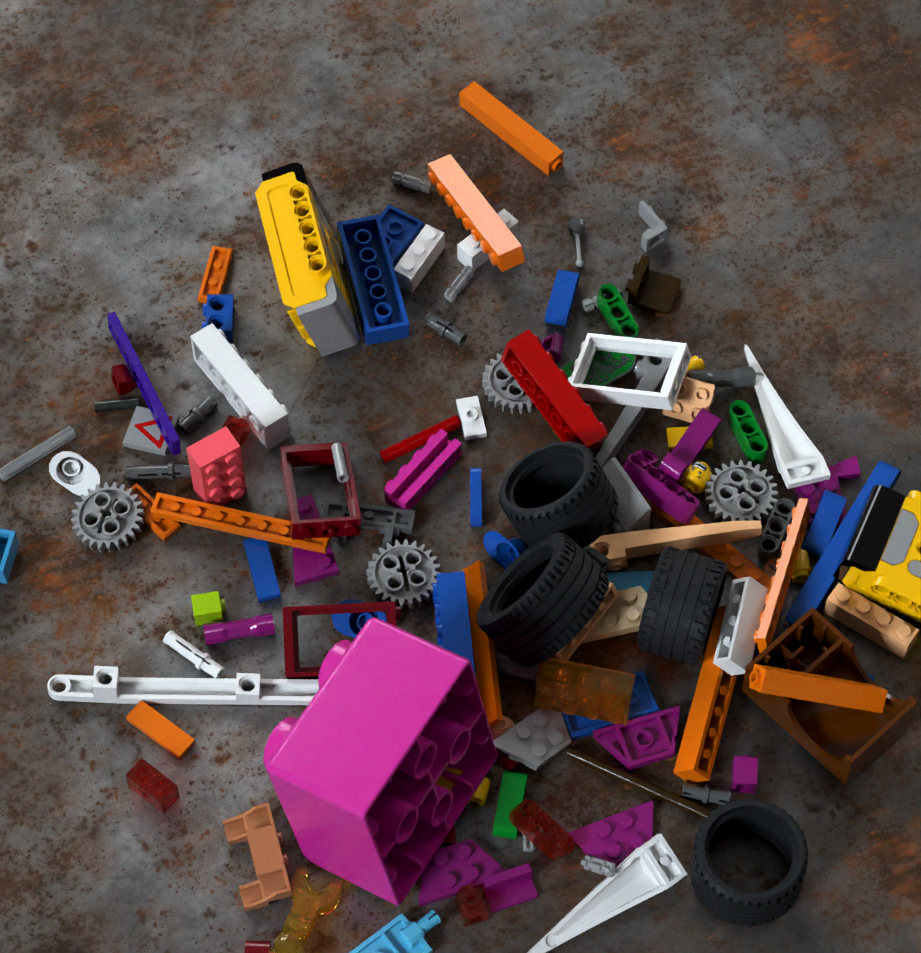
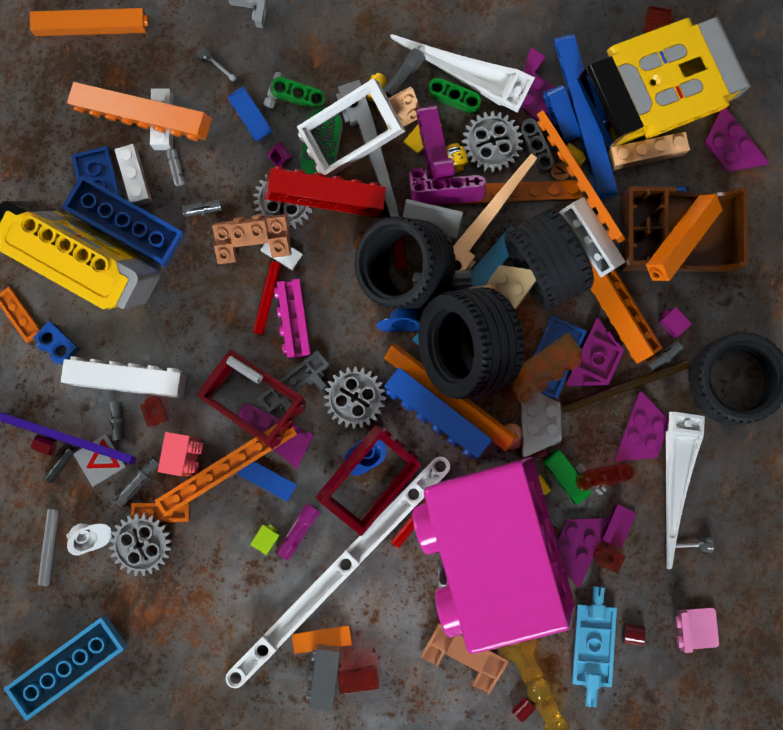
camera: 45 degrees left, 25 degrees up
white pin [163,630,226,678] -> none
light grey axle [391,171,432,194] -> none
blue beam [470,468,482,527] -> none
light grey axle [581,855,618,877] -> none
dark brown bracket [625,255,681,314] -> none
none -> nougat bracket [212,214,292,264]
none -> dark grey brick [306,644,341,710]

